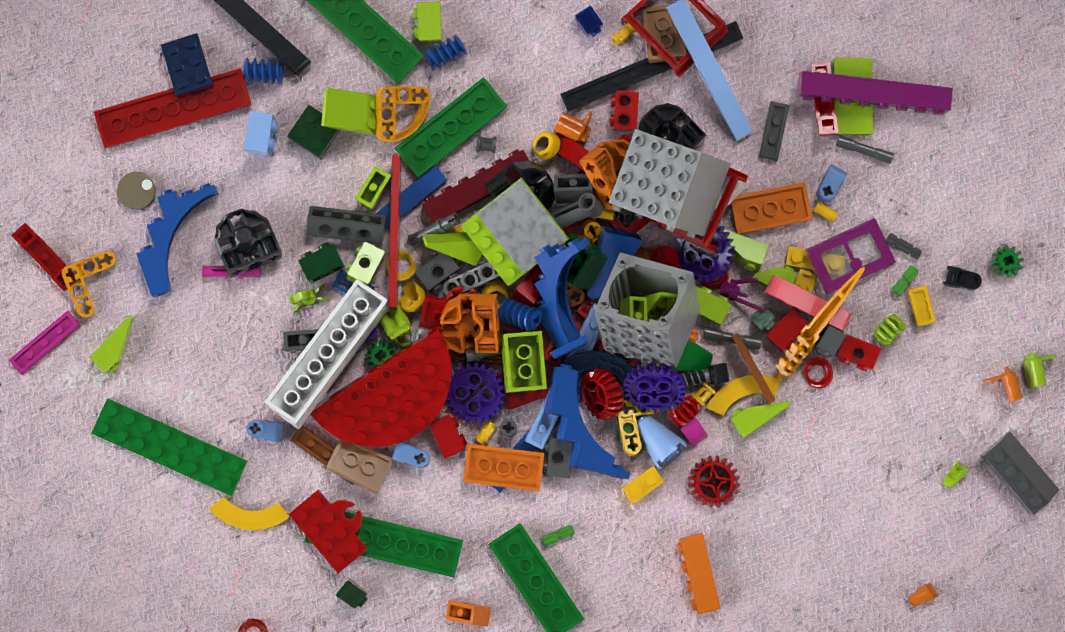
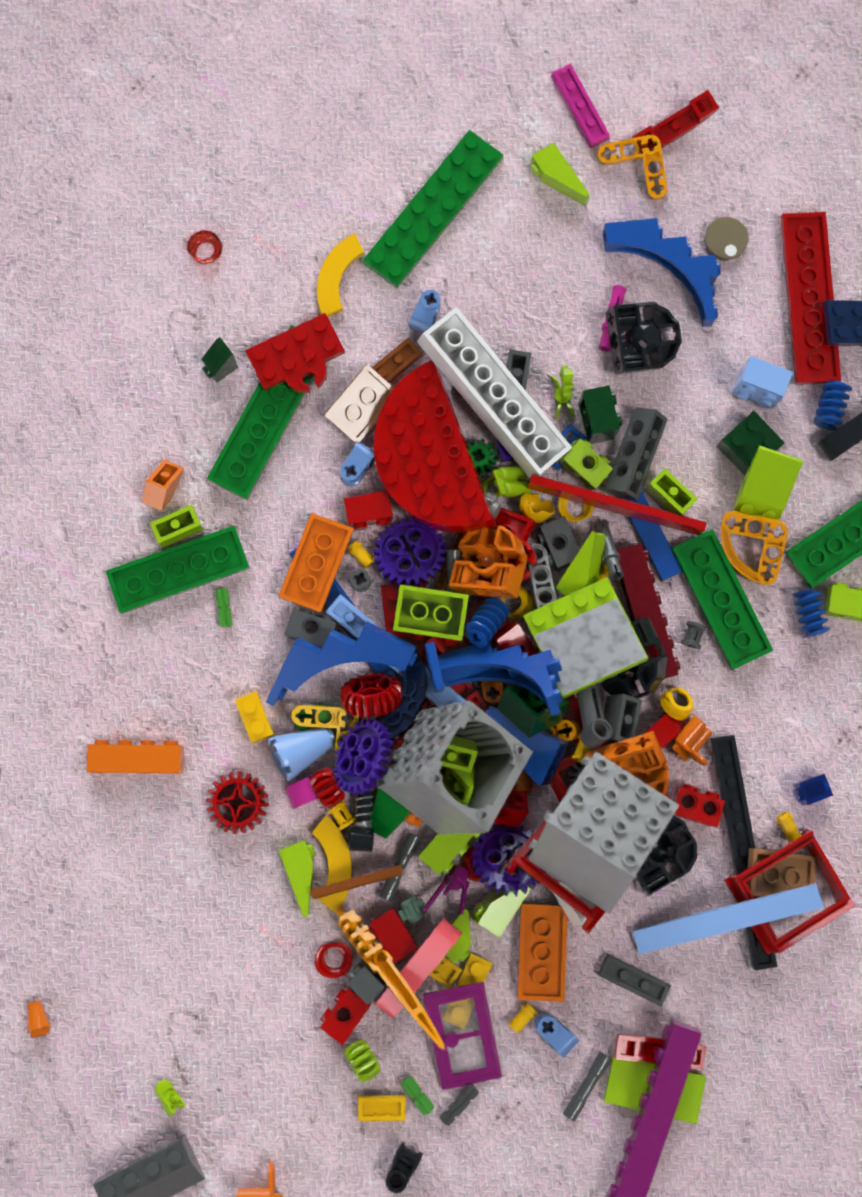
camera: 105 degrees right, 5 degrees down
none -> lime brick [150,504,204,548]

